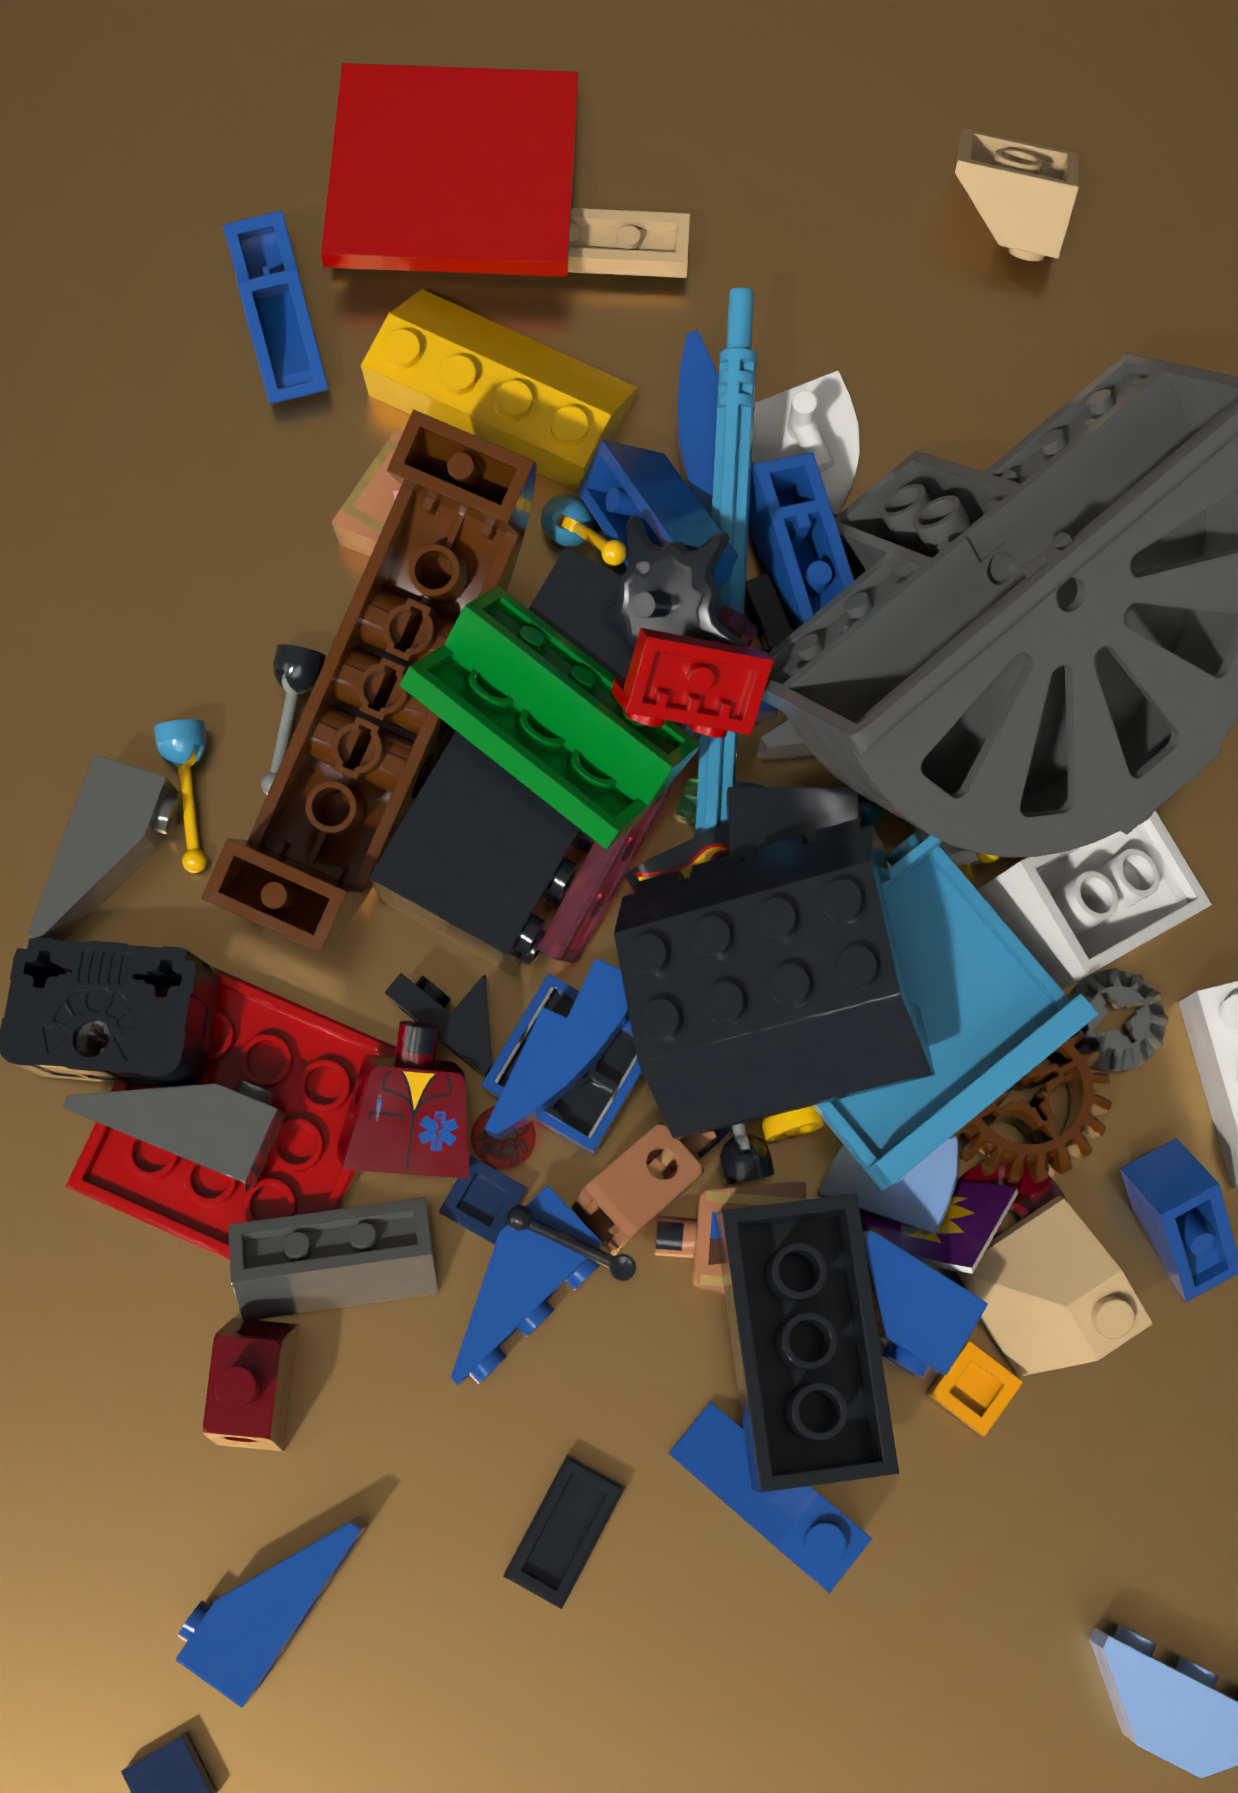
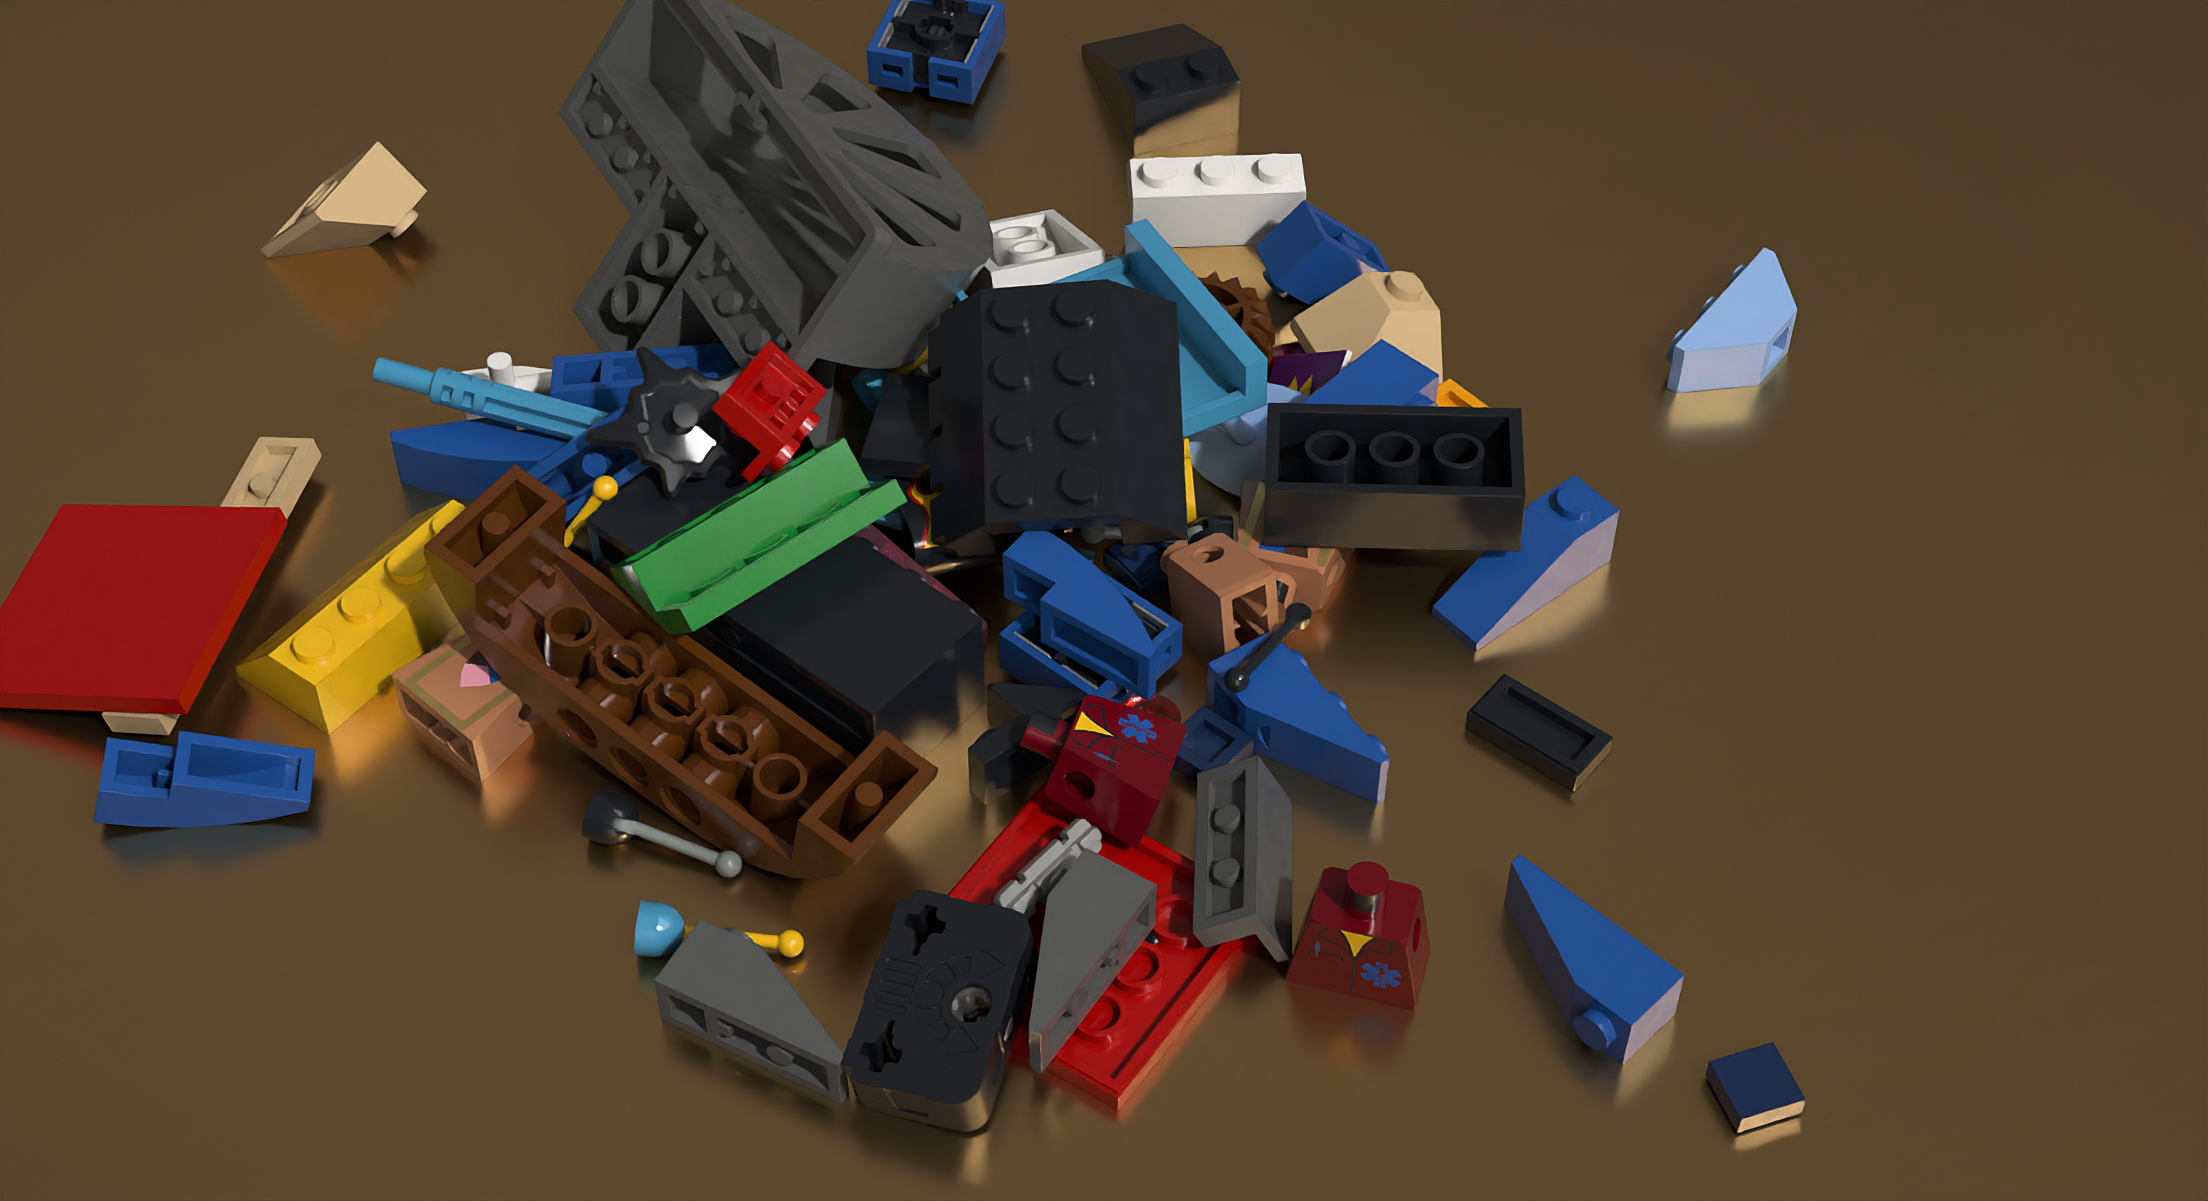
camera: 80 degrees left, 30 degrees down
none -> light grey axle [993,818,1102,920]

